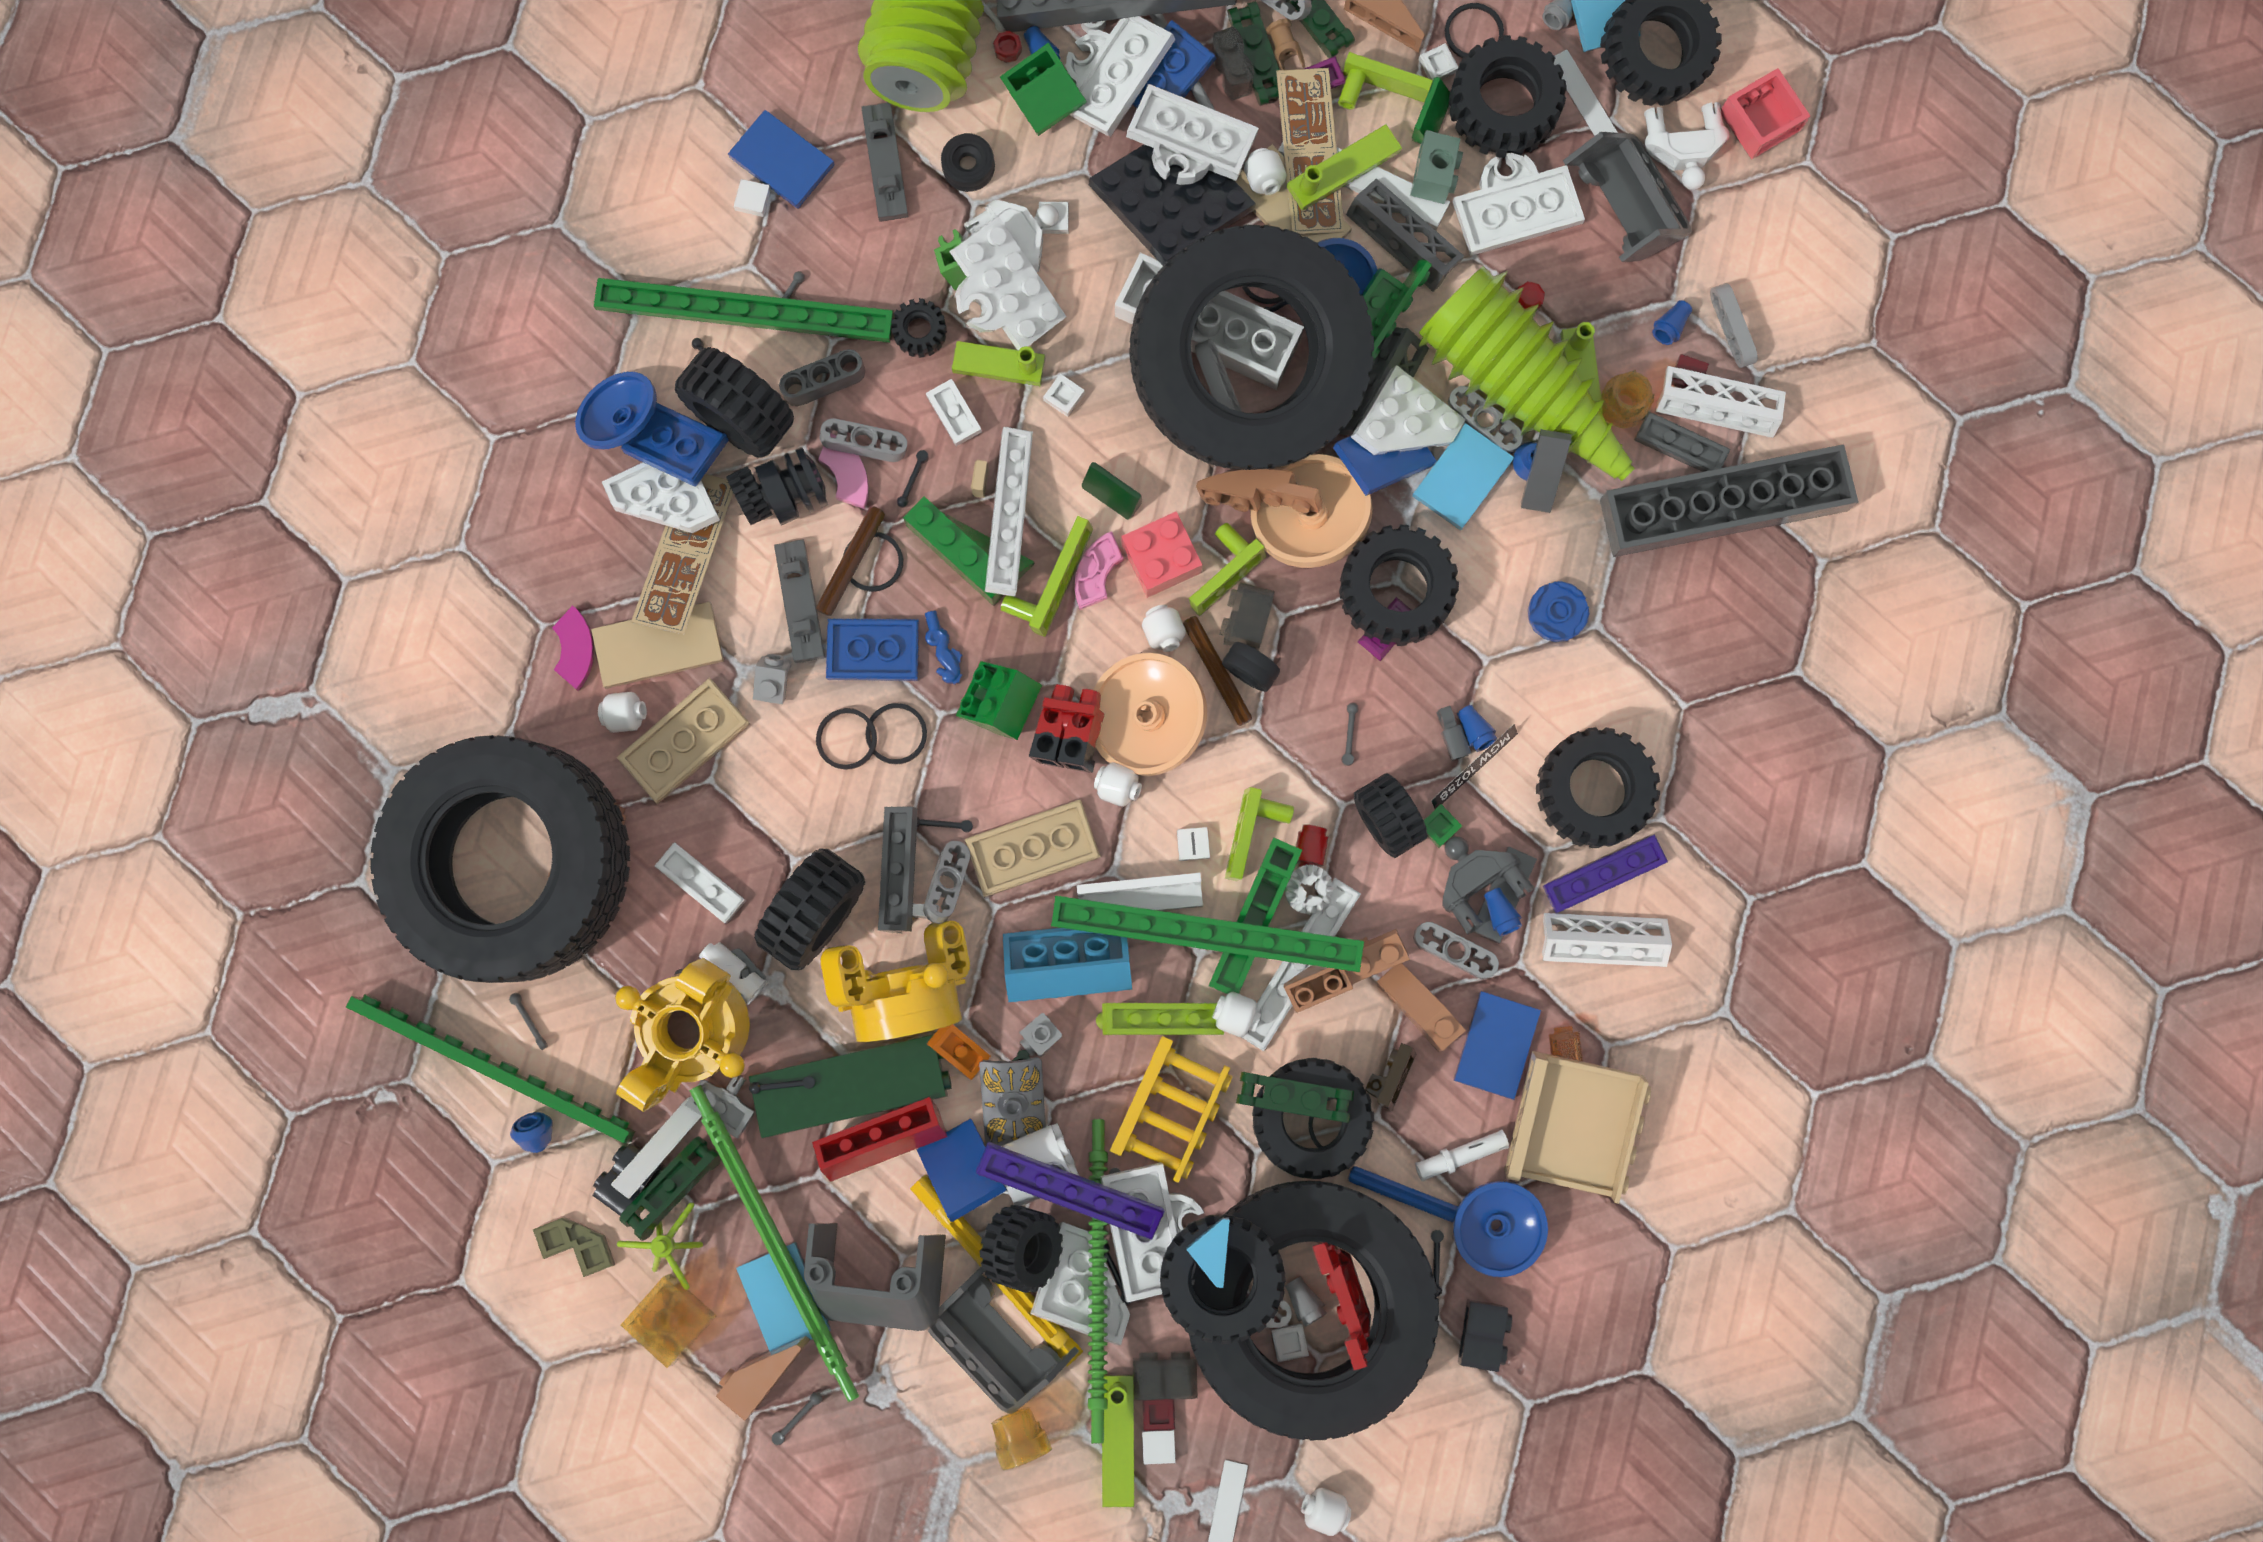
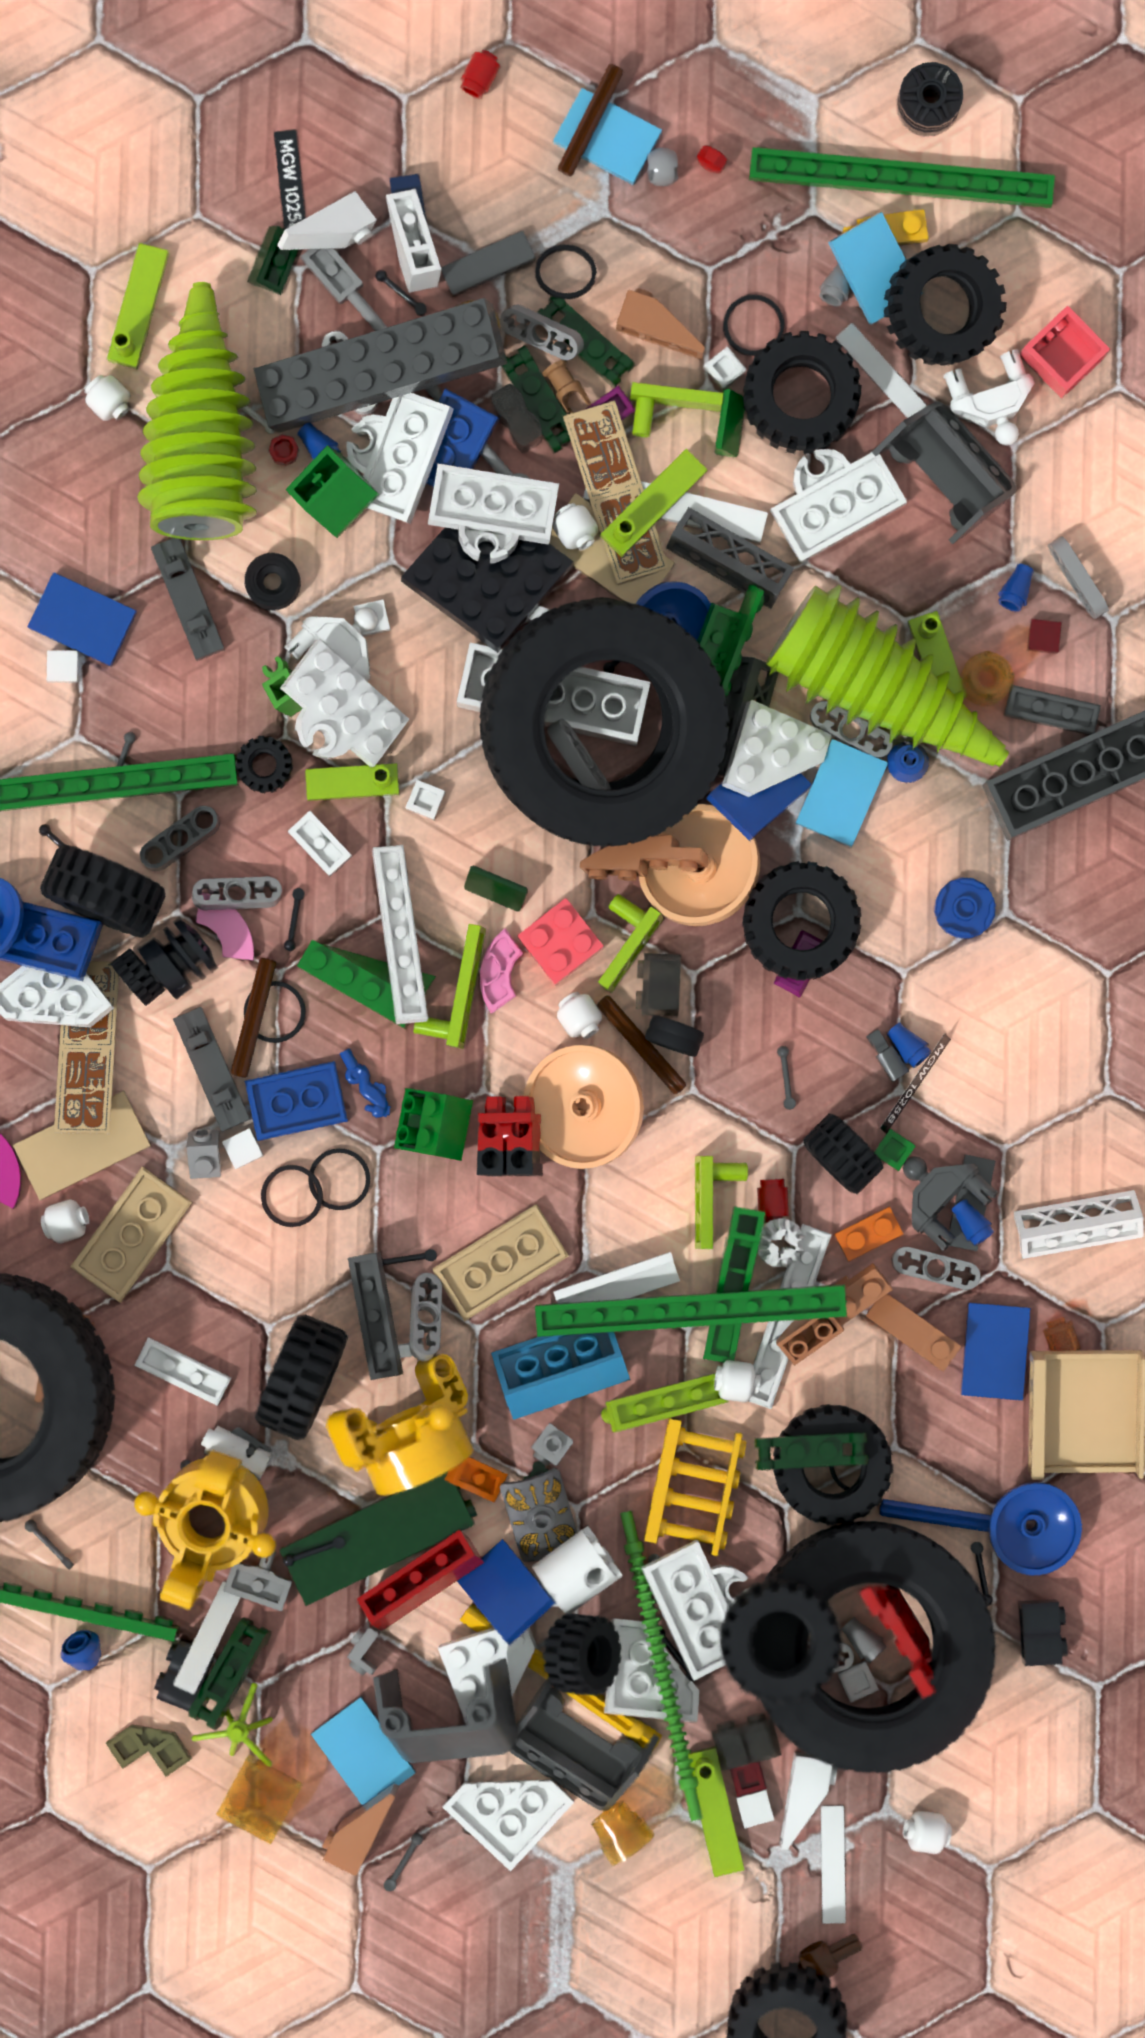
camera: 15 degrees left, 5 degrees up
bright green axle [689,1085,859,1402] -> none
tan tile [971,460,989,498] -> none
dark purple tile [976,1142,1165,1240] -> none
white head [1094,762,1142,807] -> none
white tile [1177,827,1210,861] -> none
medium azure slope [1186,1218,1230,1288] -> none
dark brown hinge [1365,1043,1417,1111] -> none
sand green brick [1410,130,1463,204] -> none
white pin [1415,1130,1509,1182] -> none
red tile [1517,281,1545,310] -> none
dark grey tile [1521,429,1571,513] -> none
black tyre [1536,727,1660,848] -> none
dark purple tile [1542,834,1668,914] -> none
white fence [1656,366,1786,438] -> none
none -> white tile [222,1128,264,1169]
none -> light grey bracket [347,1624,380,1675]
none -> white plate [438,1627,537,1725]
none -> white plate [443,1779,574,1871]
none -> white slope [779,1751,837,1850]
none -> orange plate [834,1206,903,1262]

